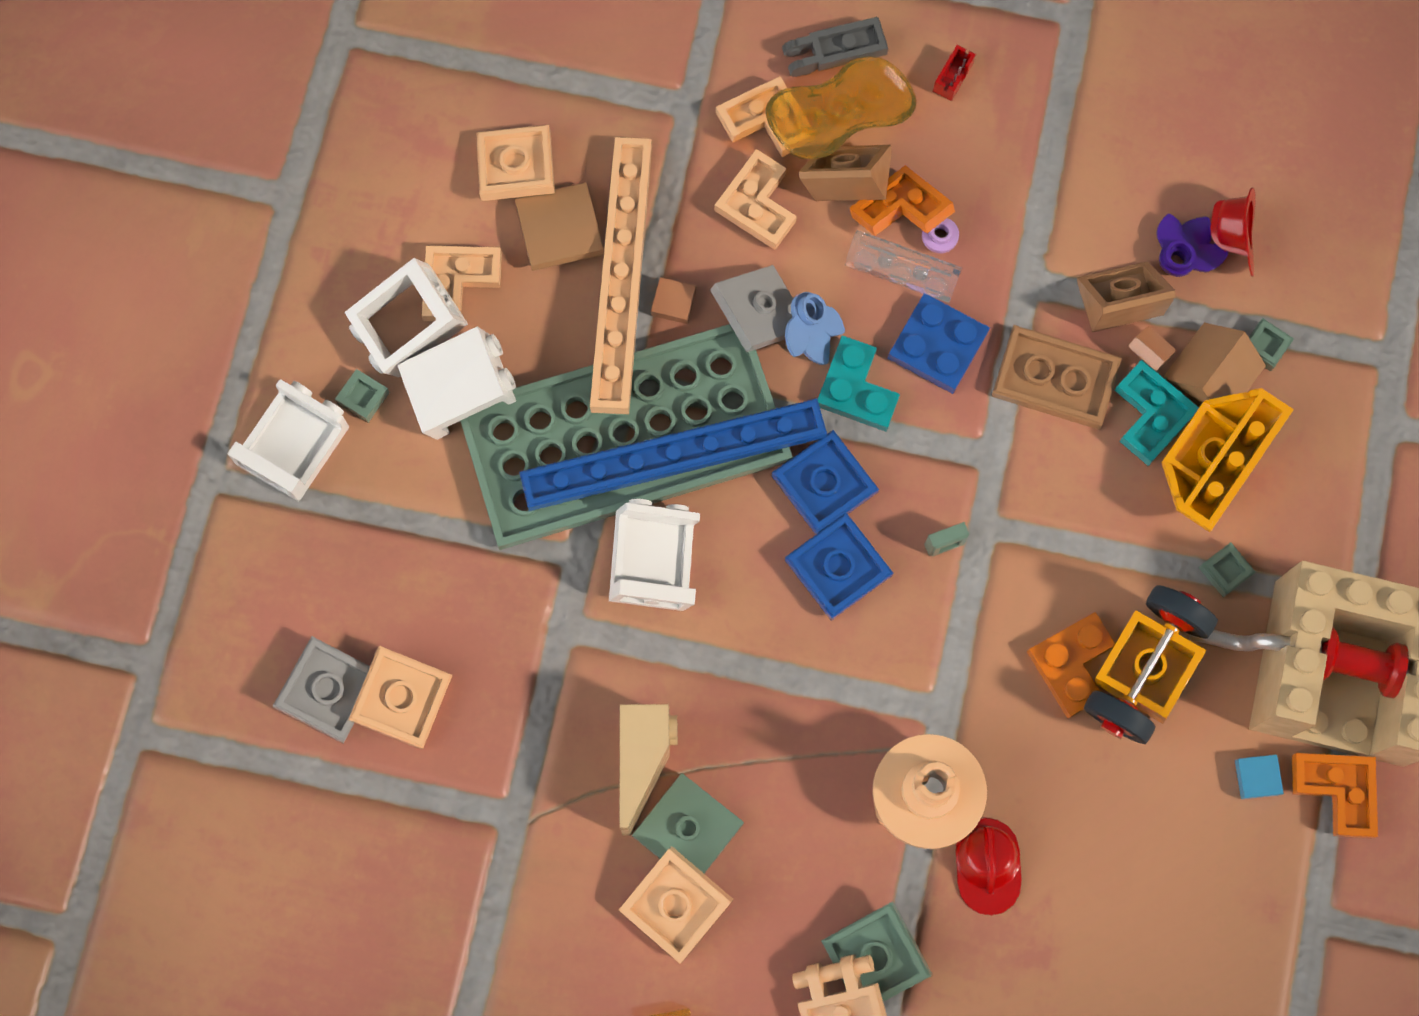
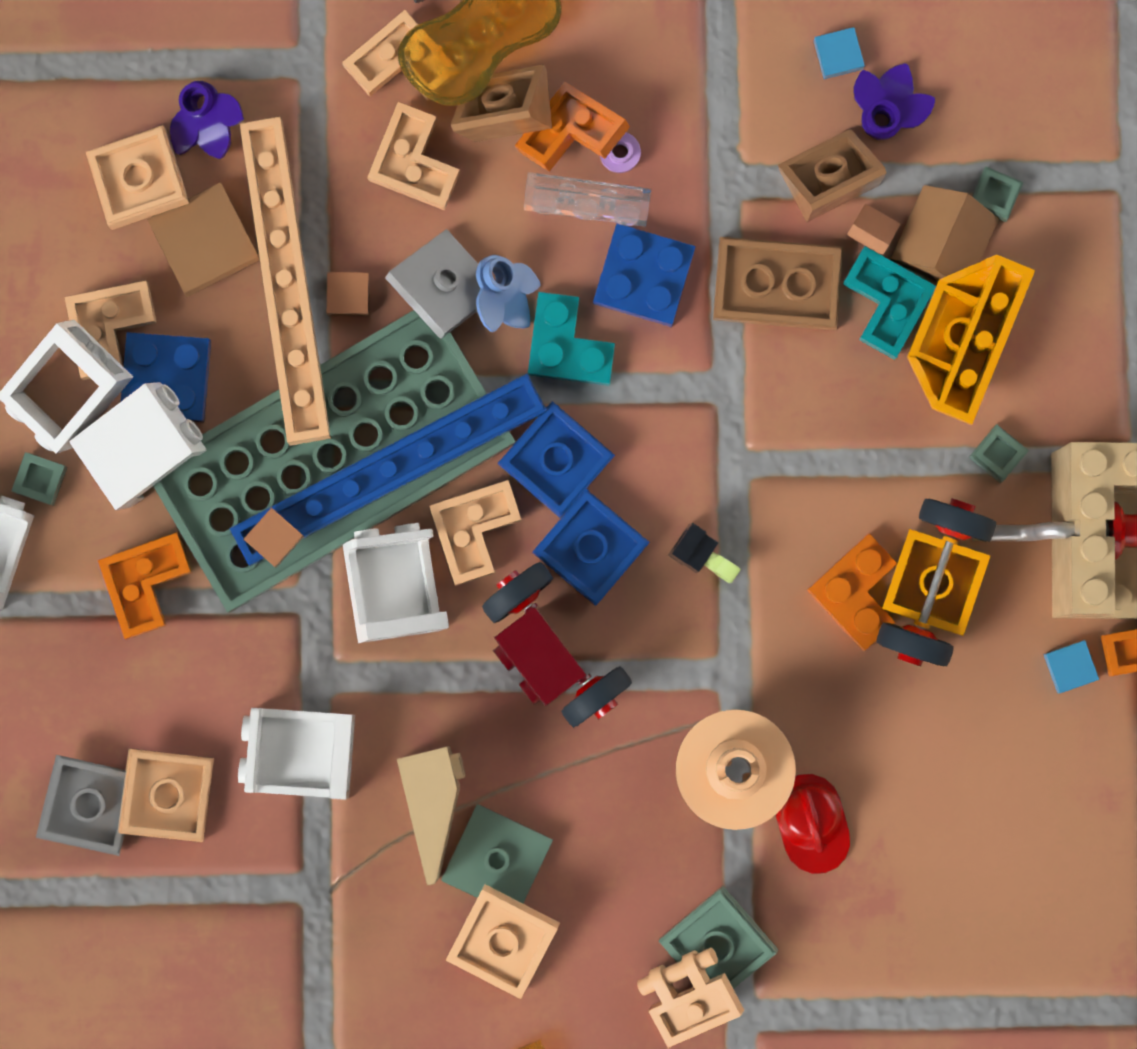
camera: 15 degrees left, 10 degrees up
sand green tile [924,522,969,557] -> none
red piece [1210,187,1255,277] -> none
none -> orange plate [98,532,193,640]
none -> blue plate [120,332,211,422]
none -> dark purple plate [170,81,244,159]
none -> white panel [238,708,355,800]
none -> nougat tile [243,508,305,568]
none -> light nougat plate [429,480,522,586]
none -> brick [482,562,632,728]
none -> black piece [668,523,741,584]
none -> dark azure tile [813,27,865,80]

